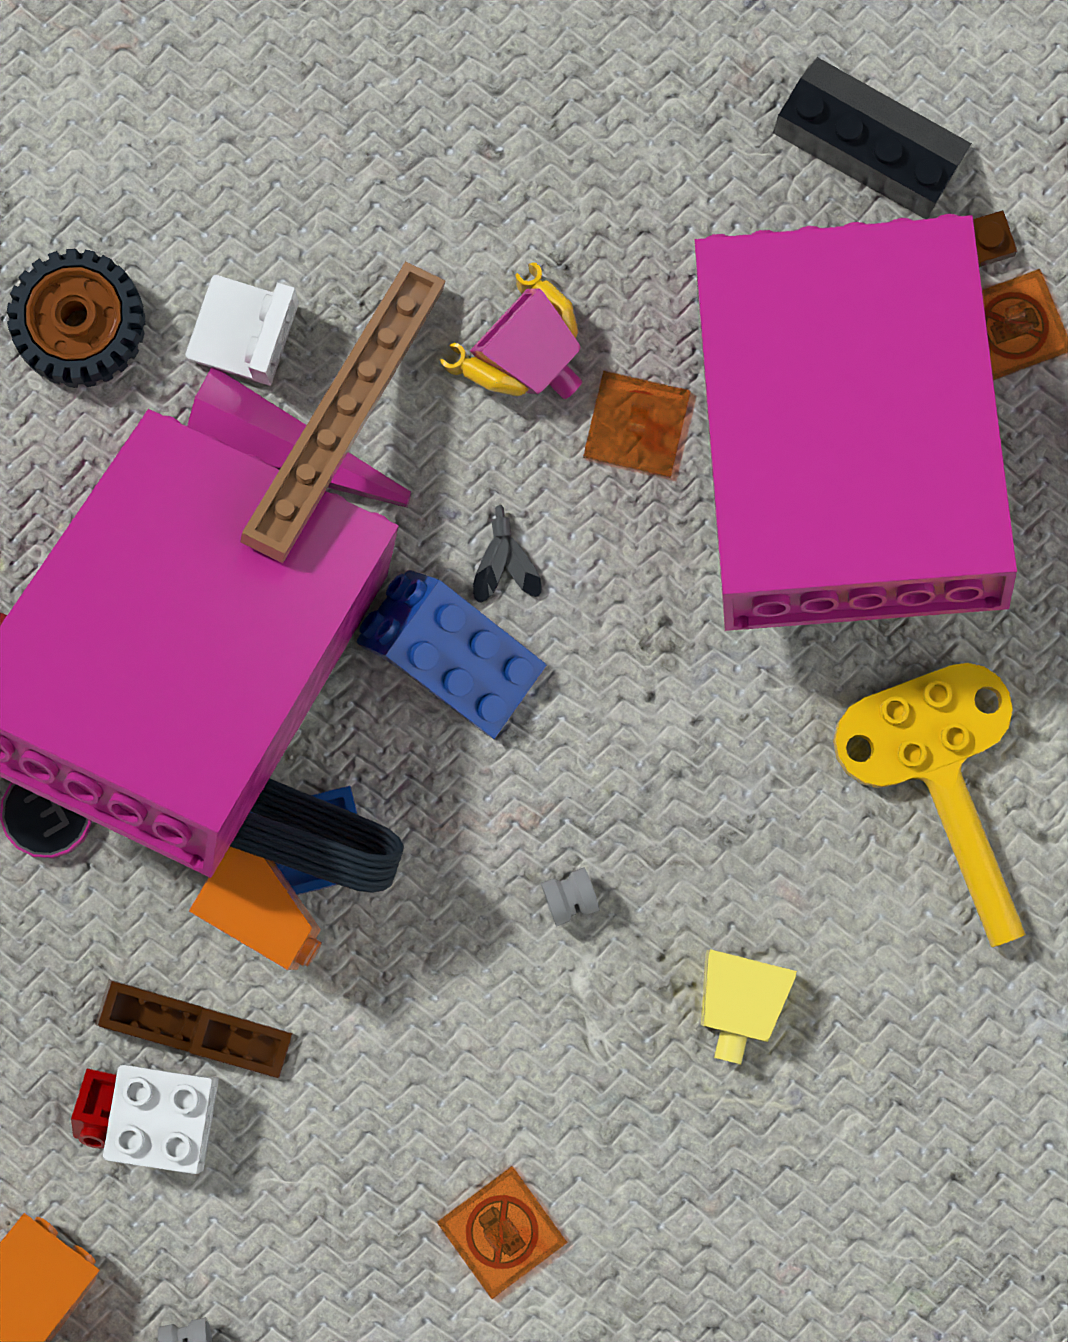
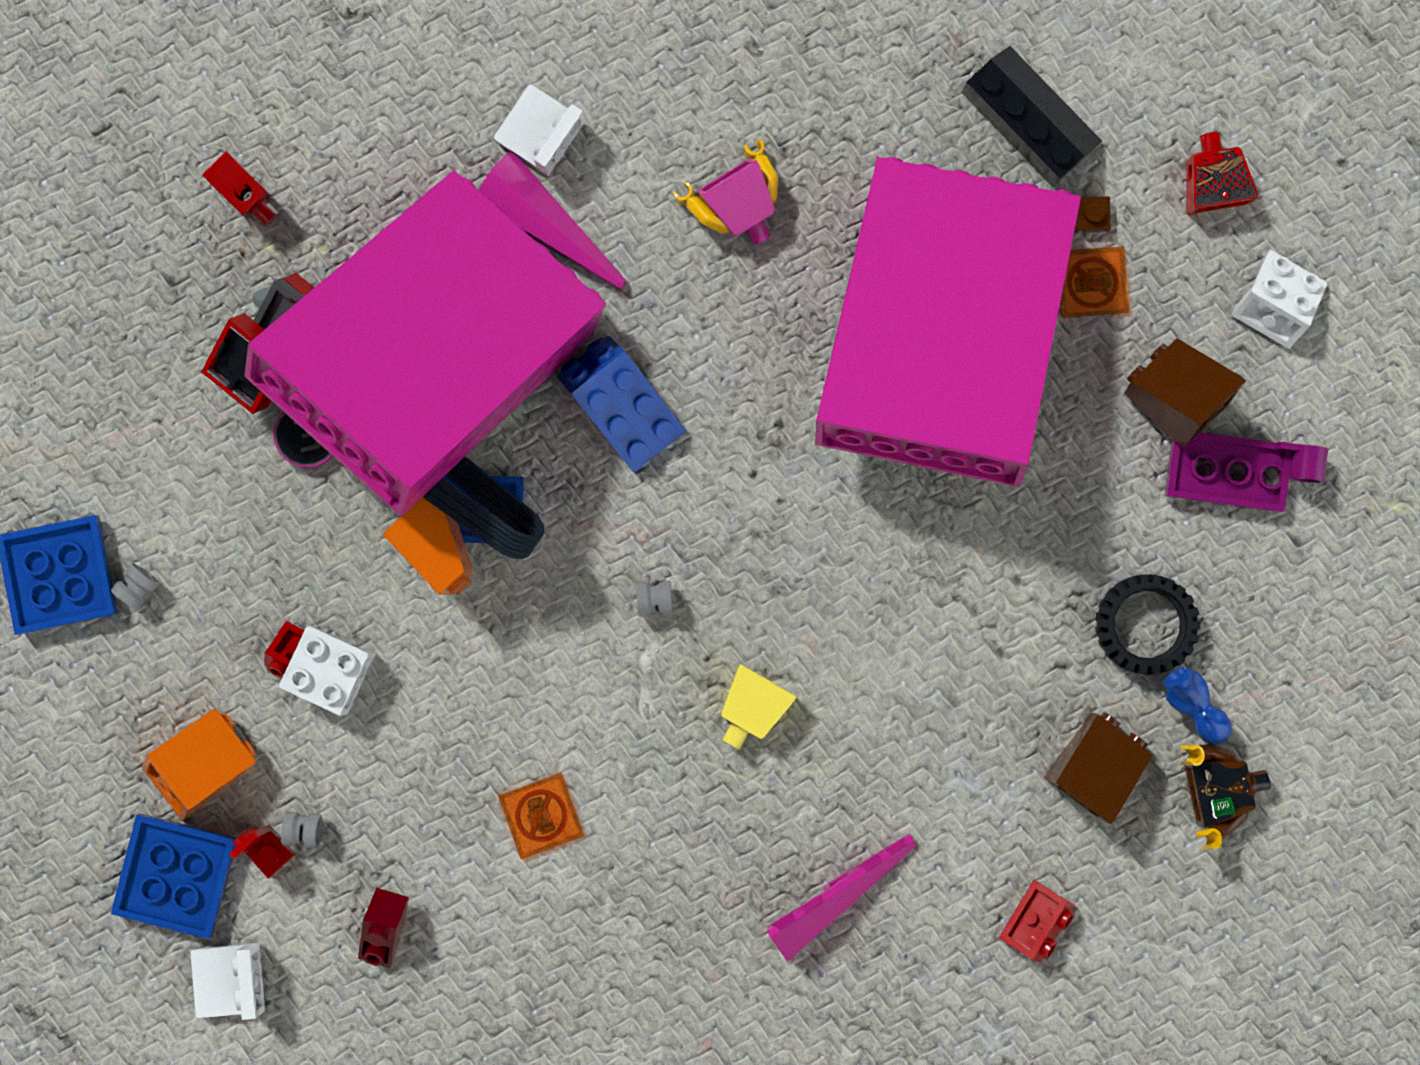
camera: 25 degrees right, 5 degrees up
wheel [7,249,146,388] -> none
reddish brown slope [95,979,293,1078] -> none
medium nougat plate [240,261,446,563] -> none
dark grey piece [473,505,542,603] -> none
clear orange piece [583,370,691,478] -> none
yellow piece [833,662,1026,948] -> none
none -> dark pink wedge [766,834,917,962]

